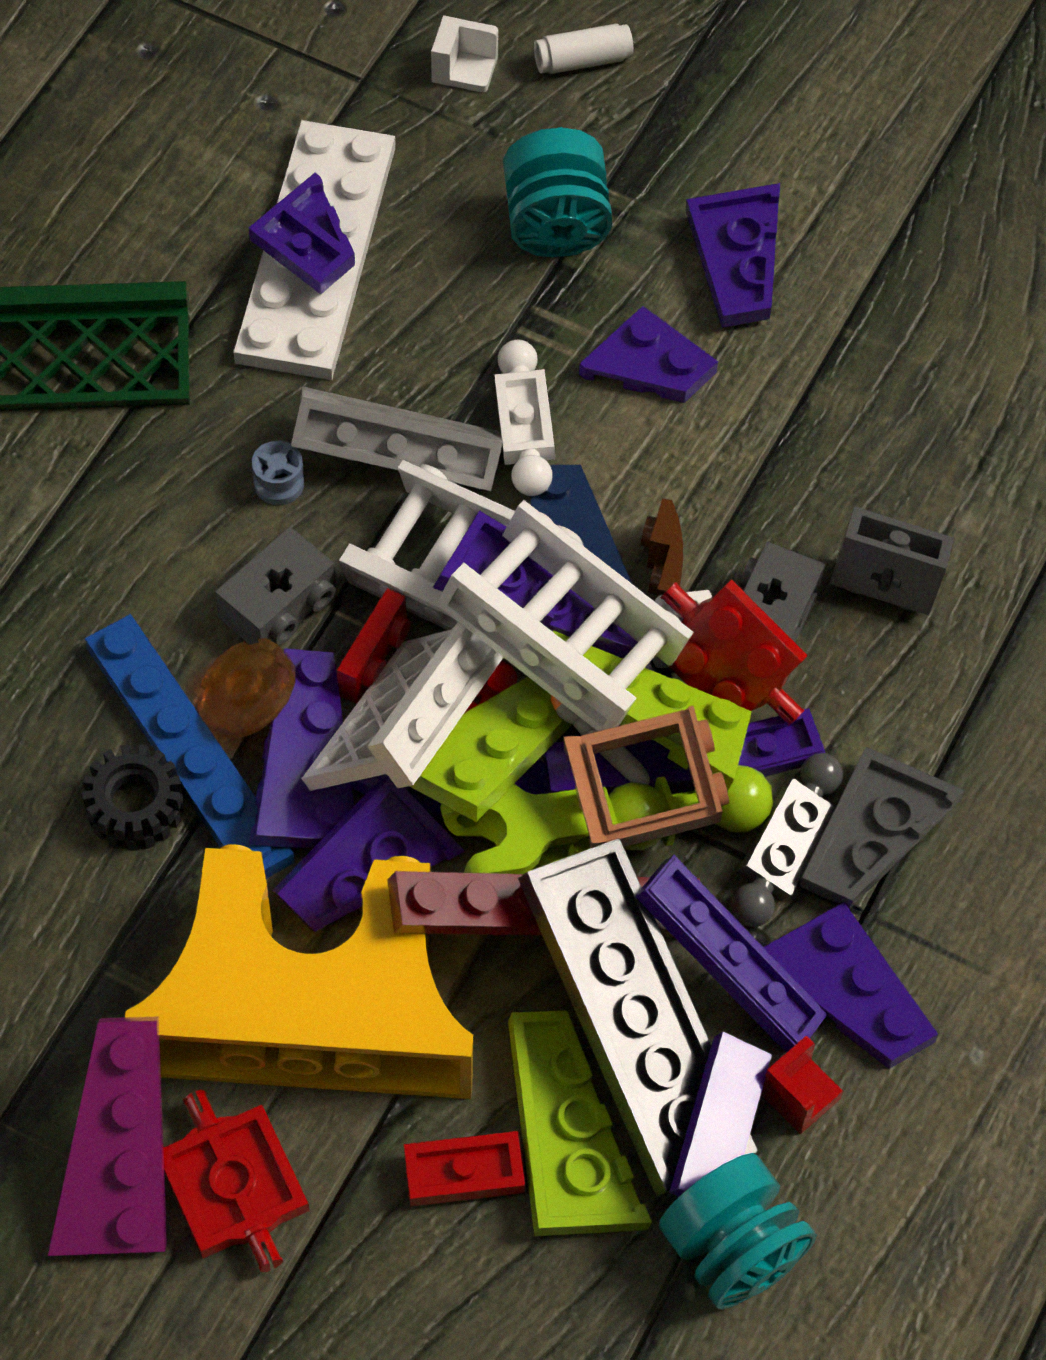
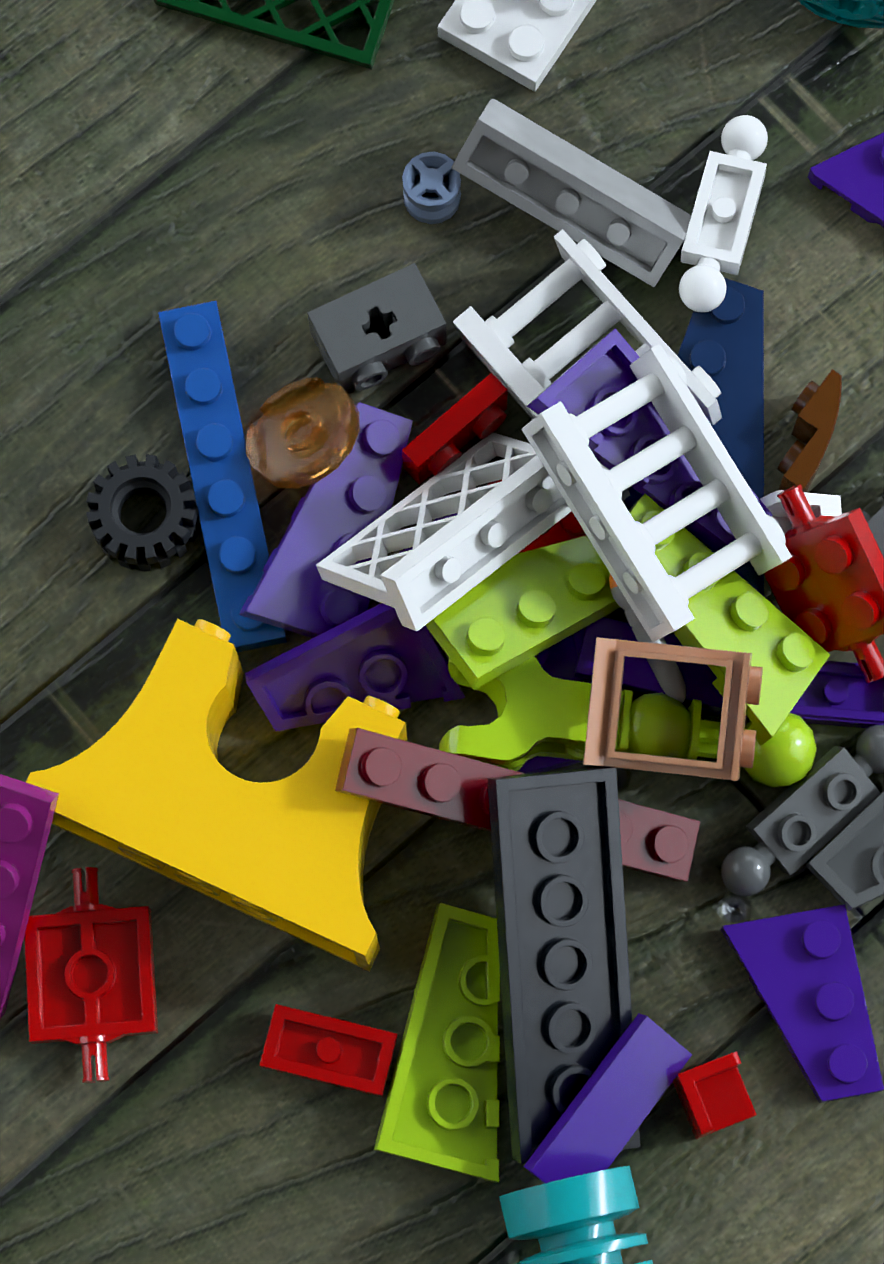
camera: 25 degrees right, 15 degrees up
dark purple tile [635,855,827,1053] -> none

